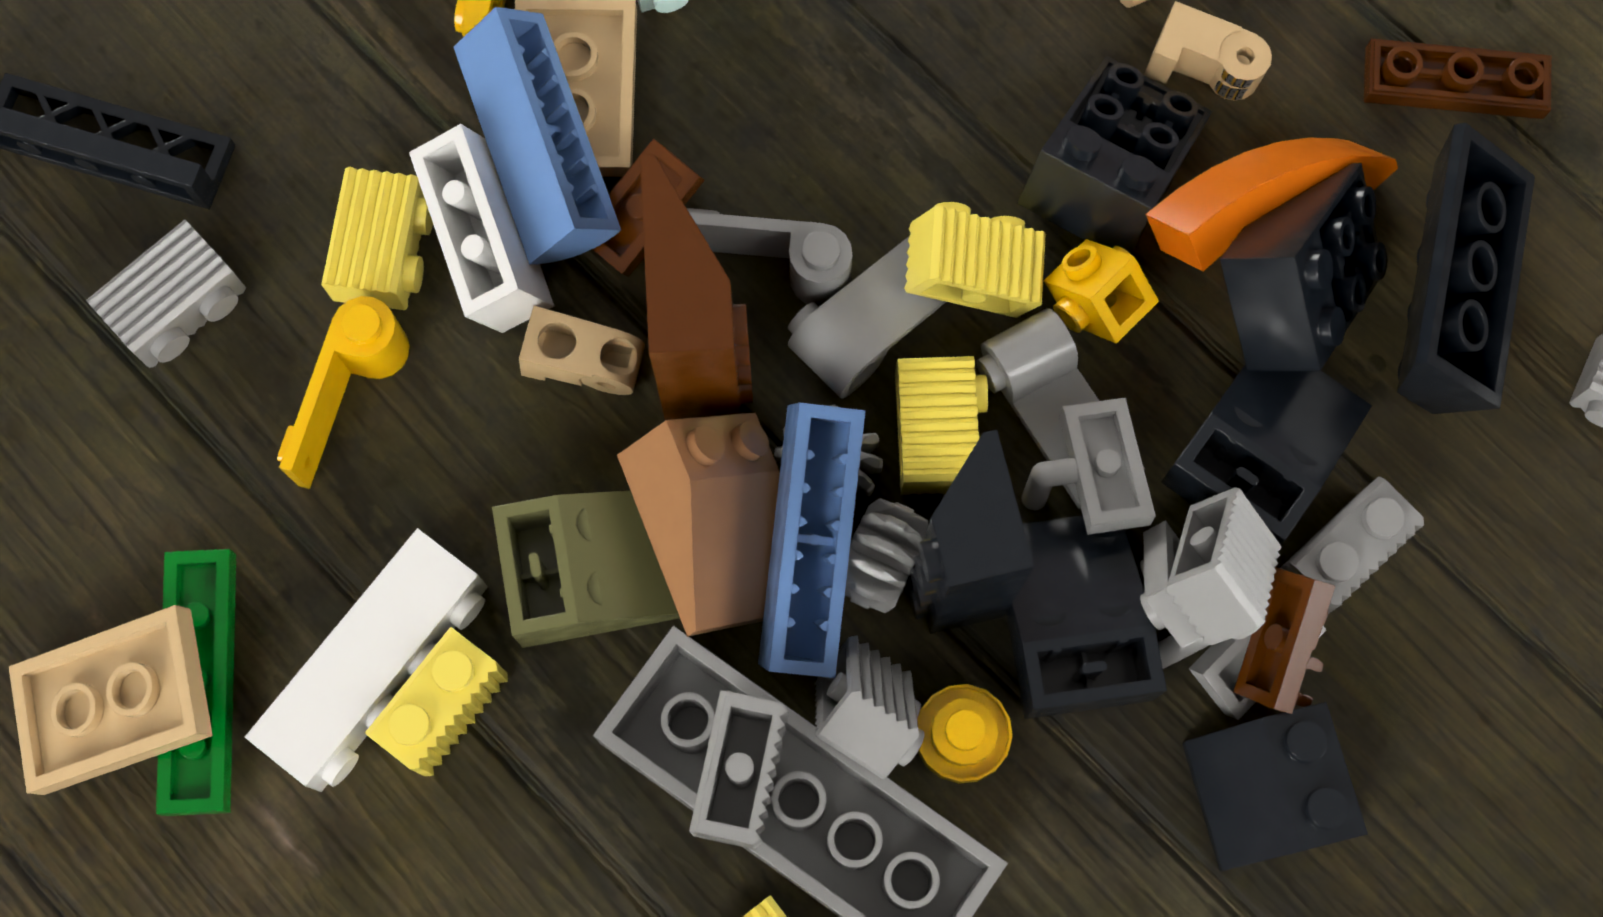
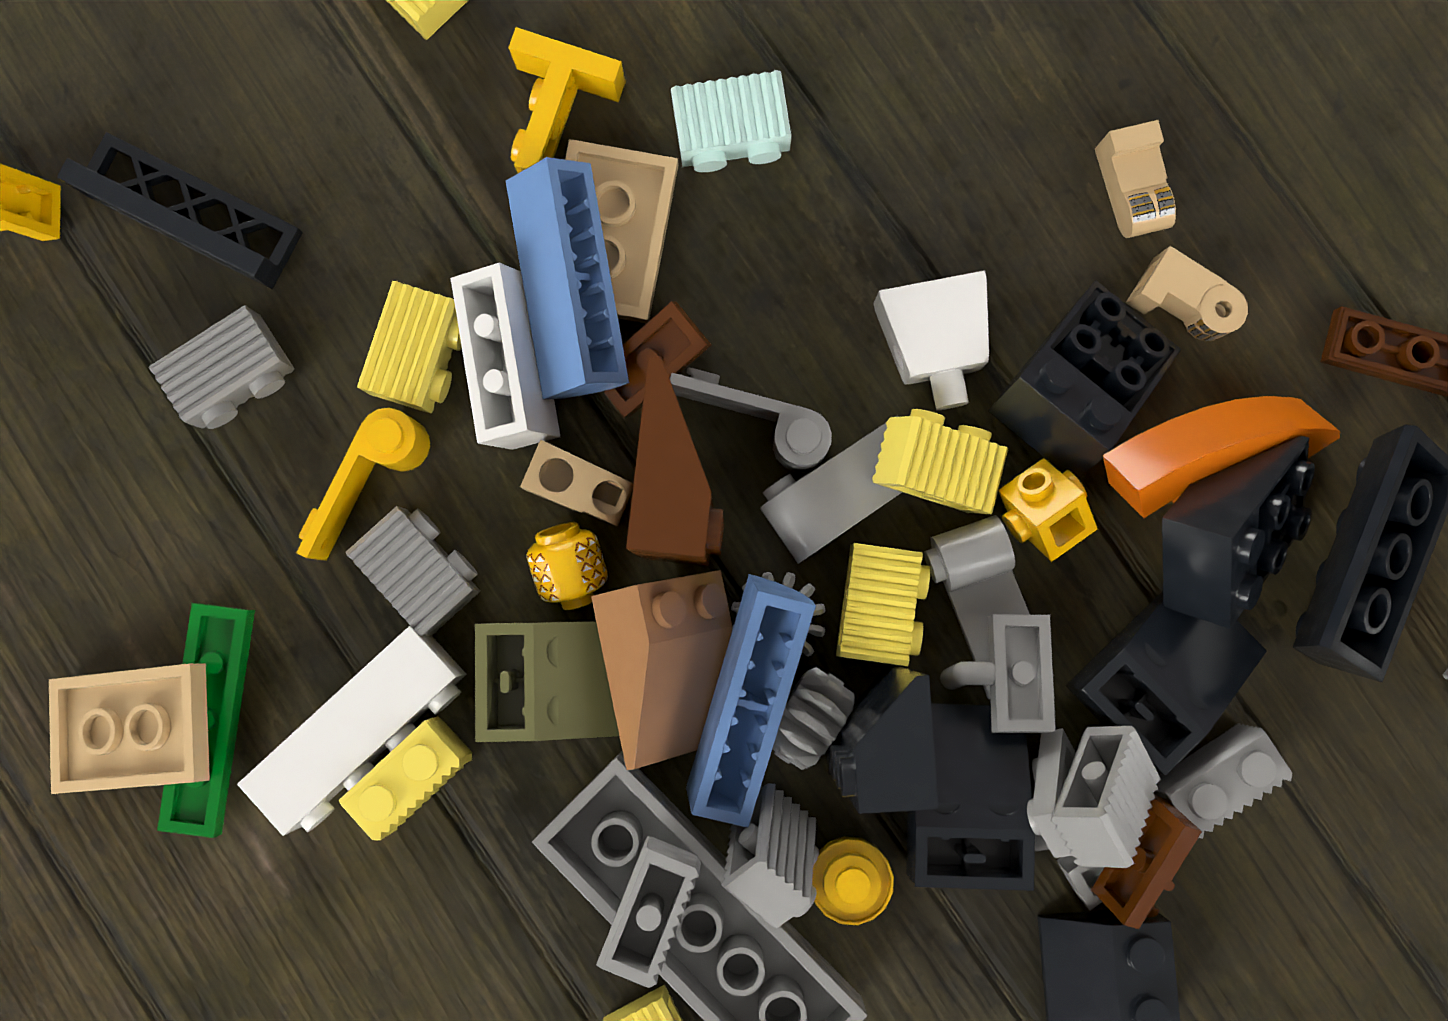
camera: 15 degrees right, 10 degrees up
none -> light grey brick [346,506,480,637]
none -> yellow head [526,522,608,610]
none -> white torso [874,270,989,410]

